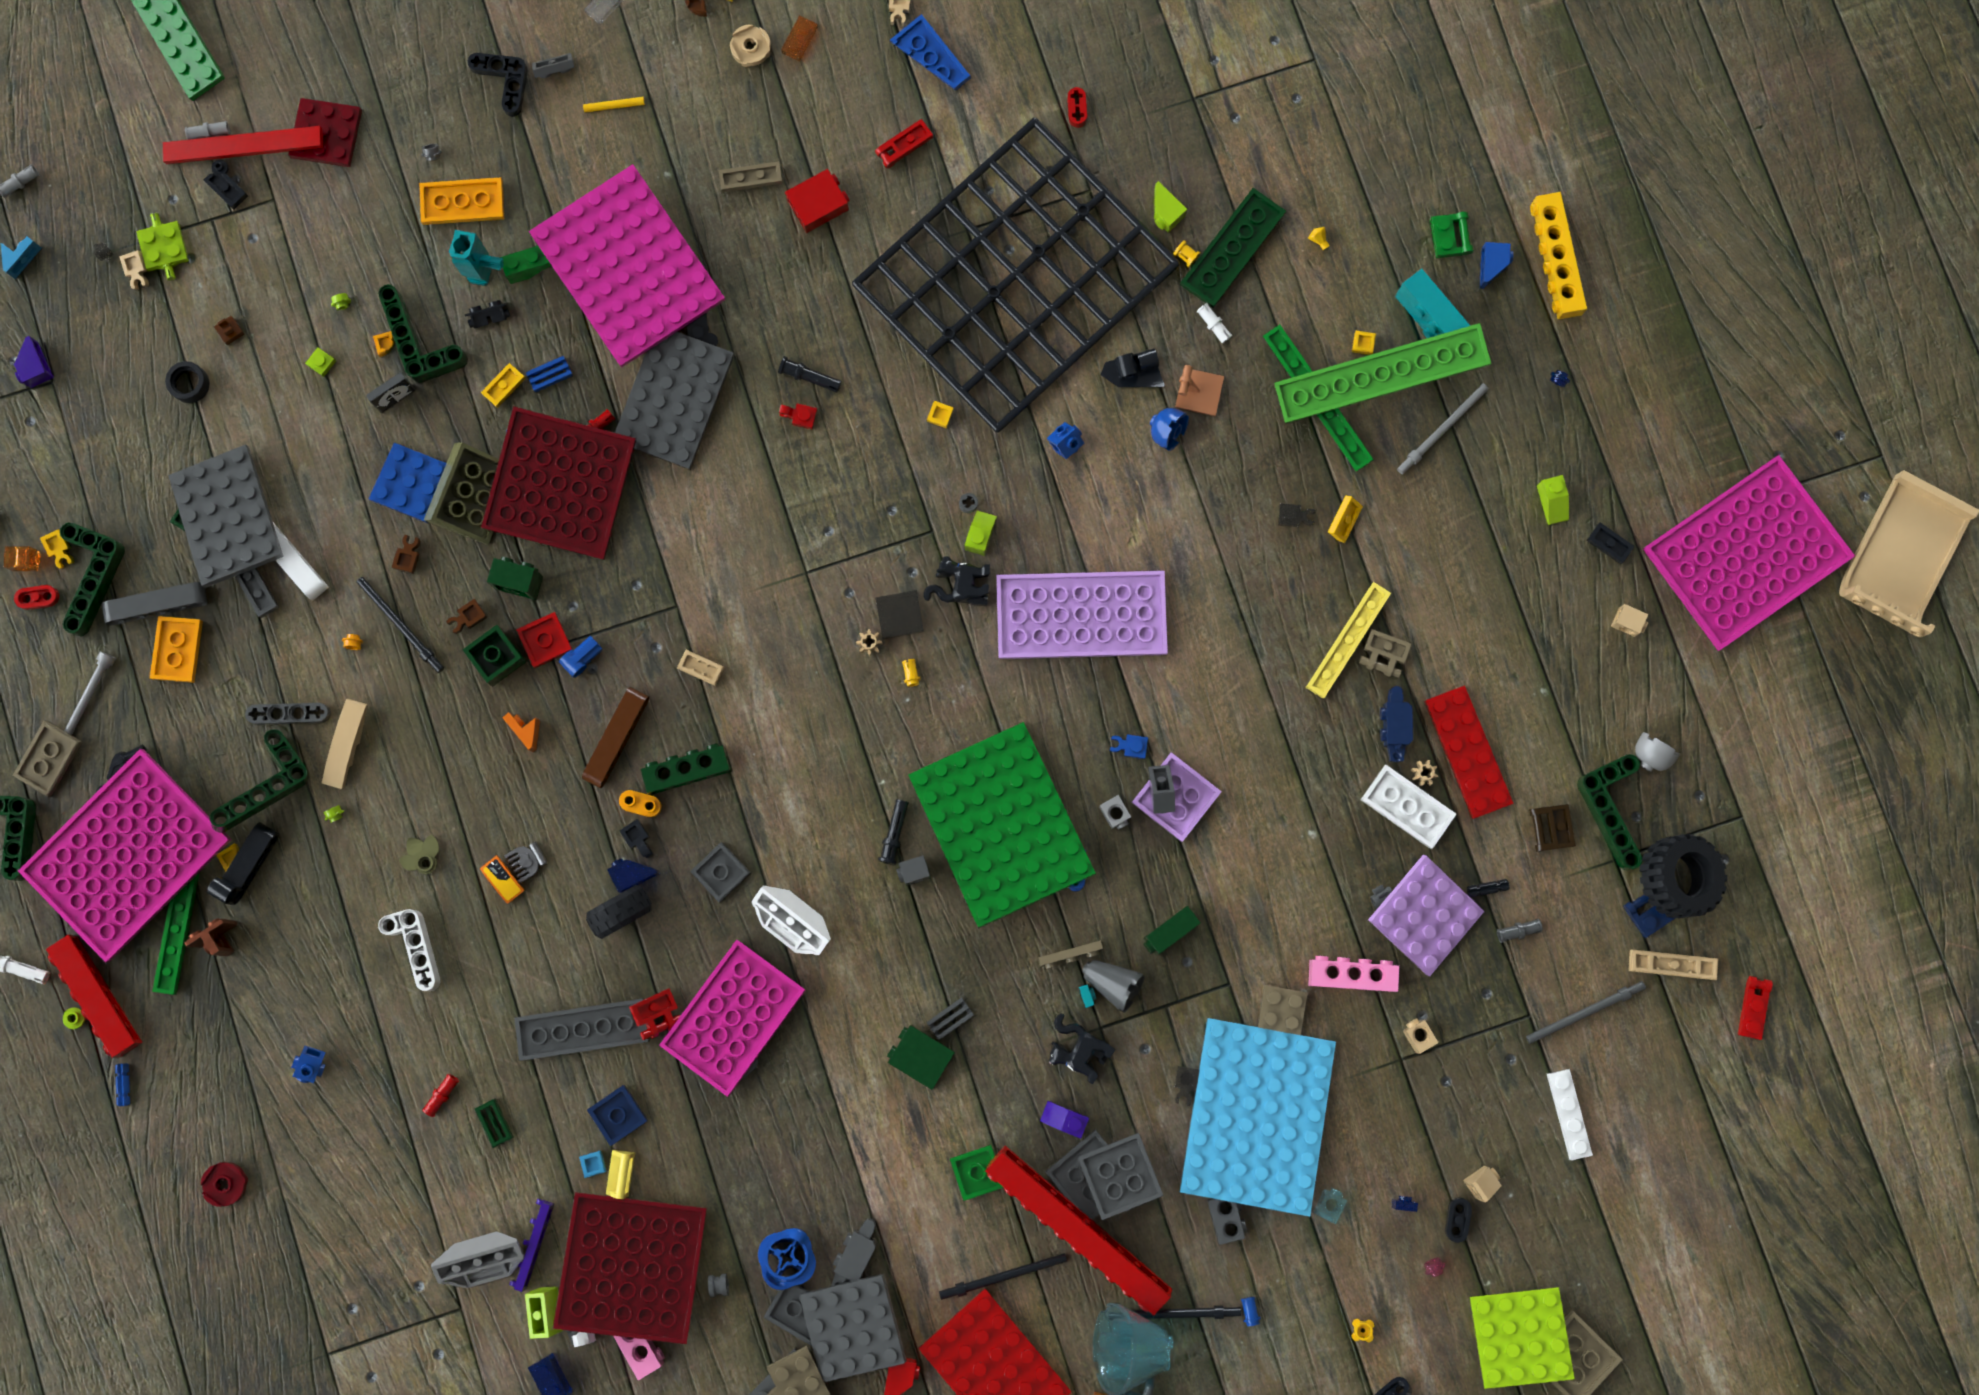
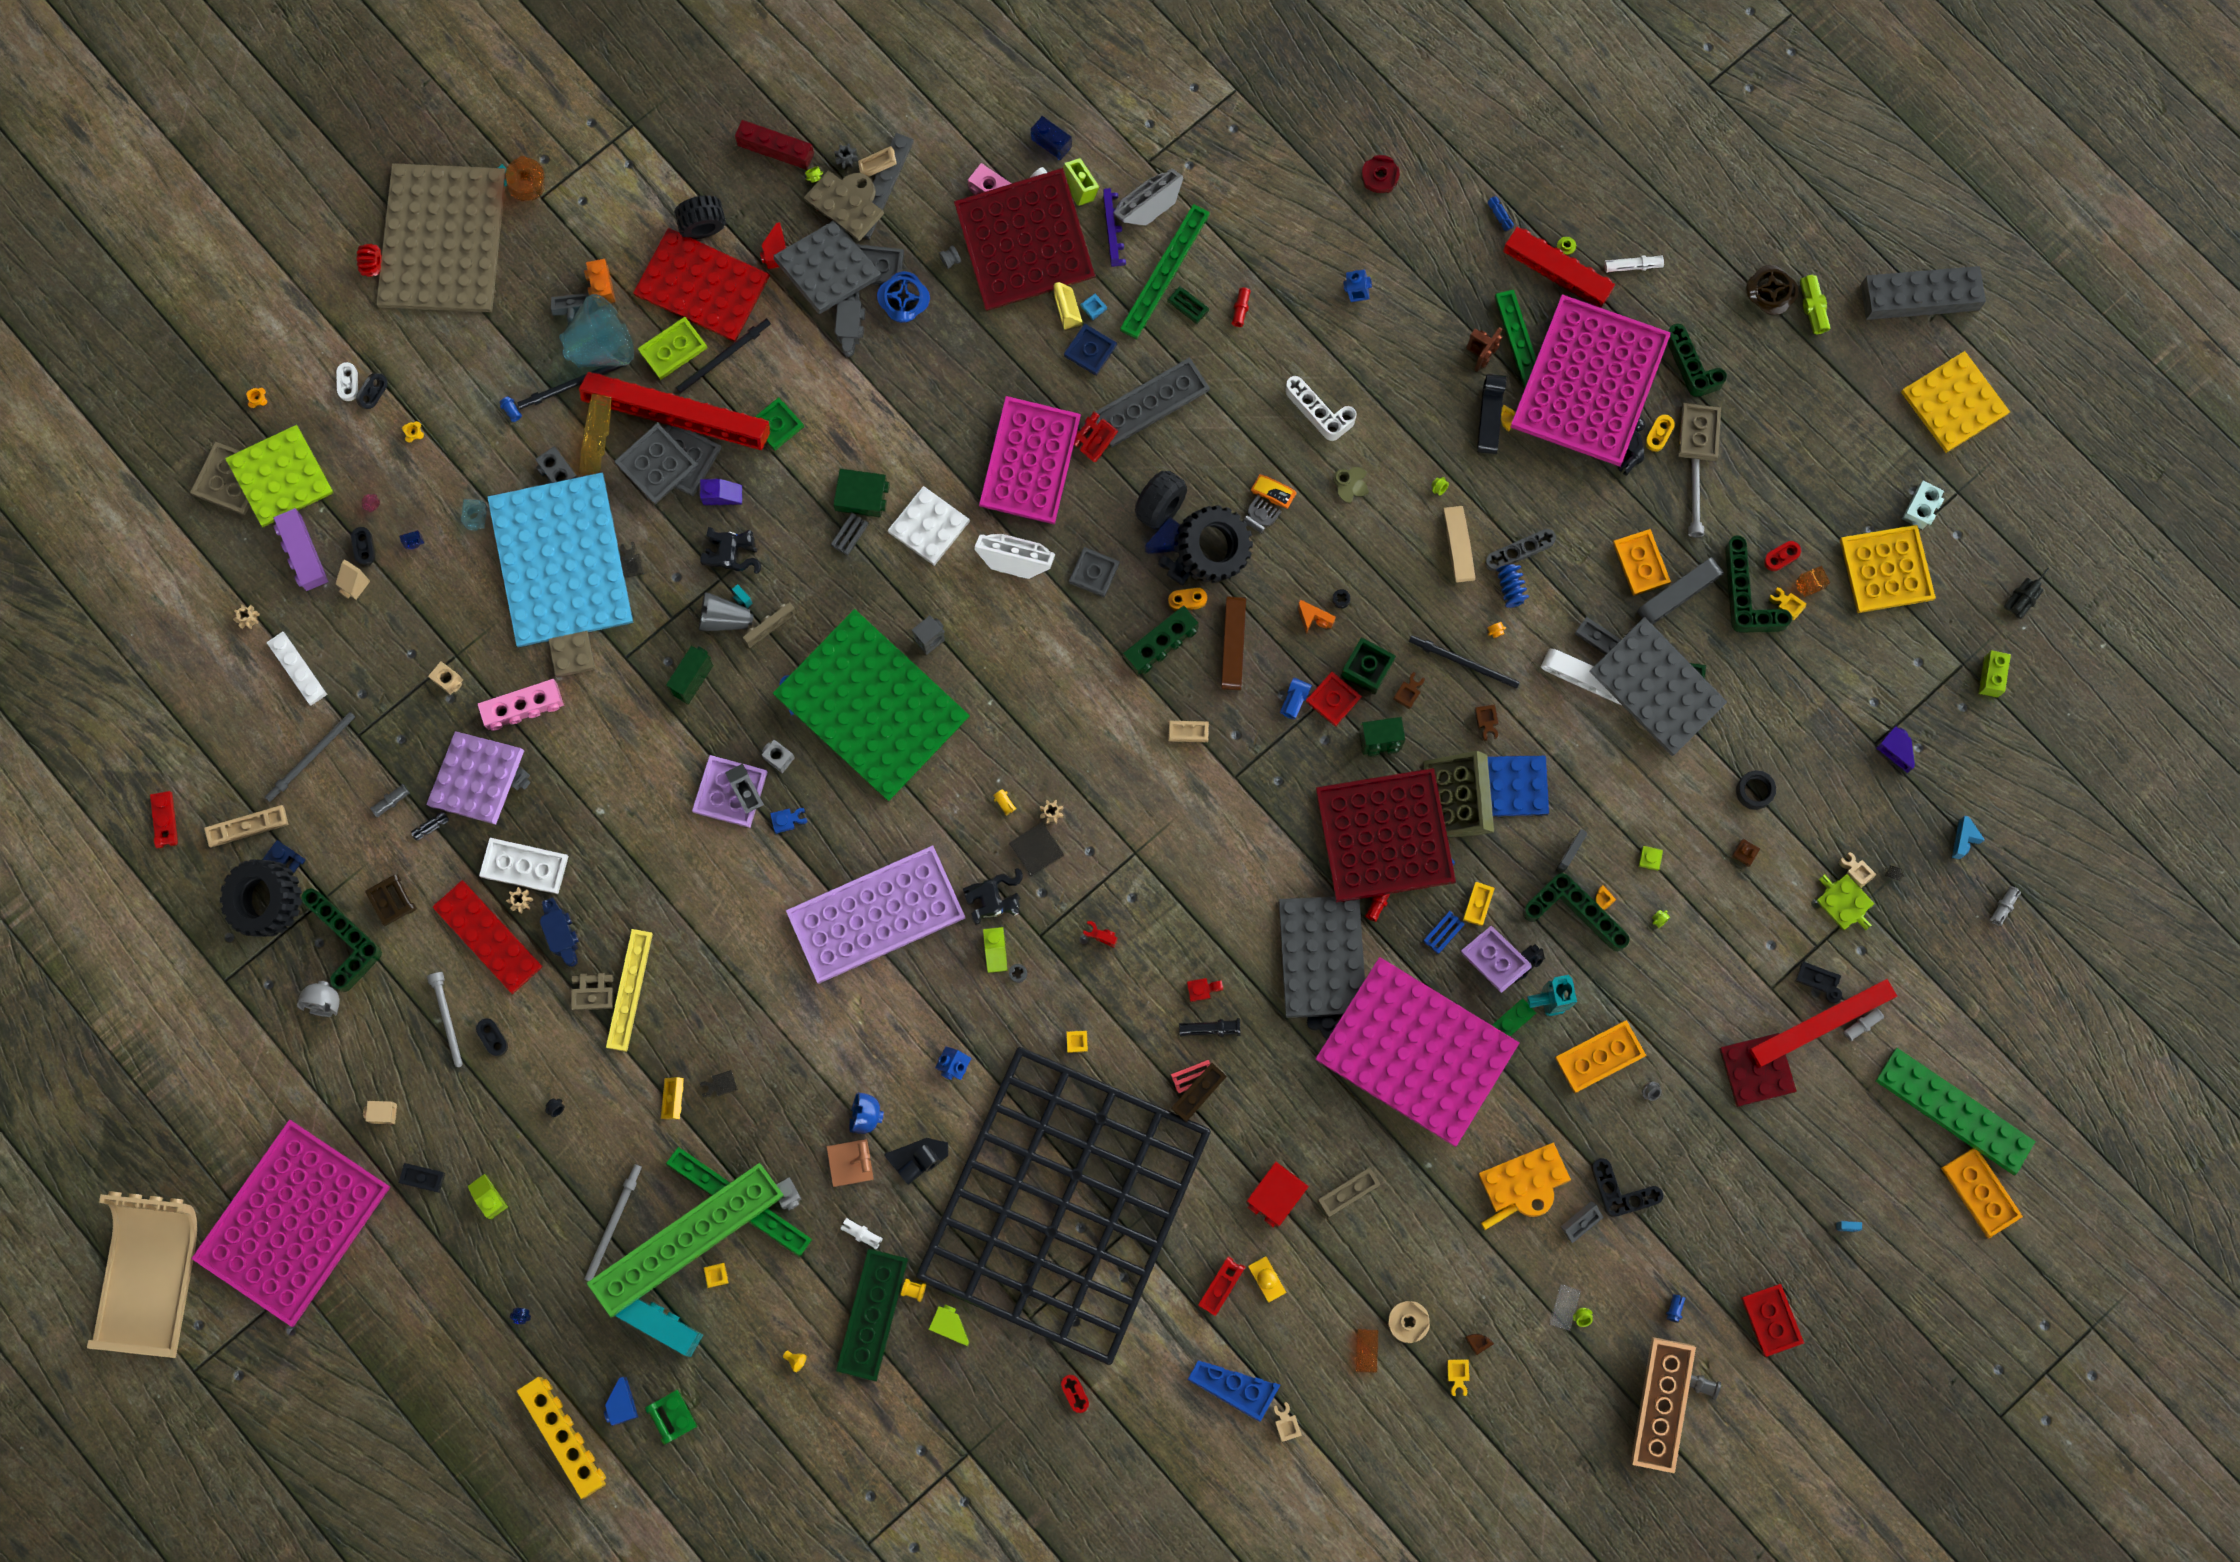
camera: 155 degrees right, 5 degrees down
dark green beam [210,729,308,833] -> none
black pin [878,799,909,865] -> none
none -> tan gear [233,604,260,629]
none -> medium lavender brick [273,508,329,591]
none -> light grey piece [427,972,463,1067]
none -> black plate [476,1018,508,1057]
none -> black plate [545,1098,565,1117]
none -> clear yellow slope [579,394,612,475]
none -> lime plate [638,317,708,380]
none -> light grey bracket [777,1177,802,1210]
none -> white plate [888,486,970,566]
none -> red plate [1083,921,1118,948]
none -> green plate [1120,204,1210,340]
none -> coral tile [1171,1060,1210,1094]
none -> dark brown plate [1171,1063,1227,1122]
none -> black tyre [1174,505,1253,583]
none -> yellow tile [1248,1256,1287,1303]
none -> black bush [1333,589,1350,609]
none -> lavender plate [1461,926,1532,993]
none -> light orange plate [1478,1142,1571,1217]
none -> blue piece [1496,564,1529,608]
none -> yellow plate [1645,415,1675,452]

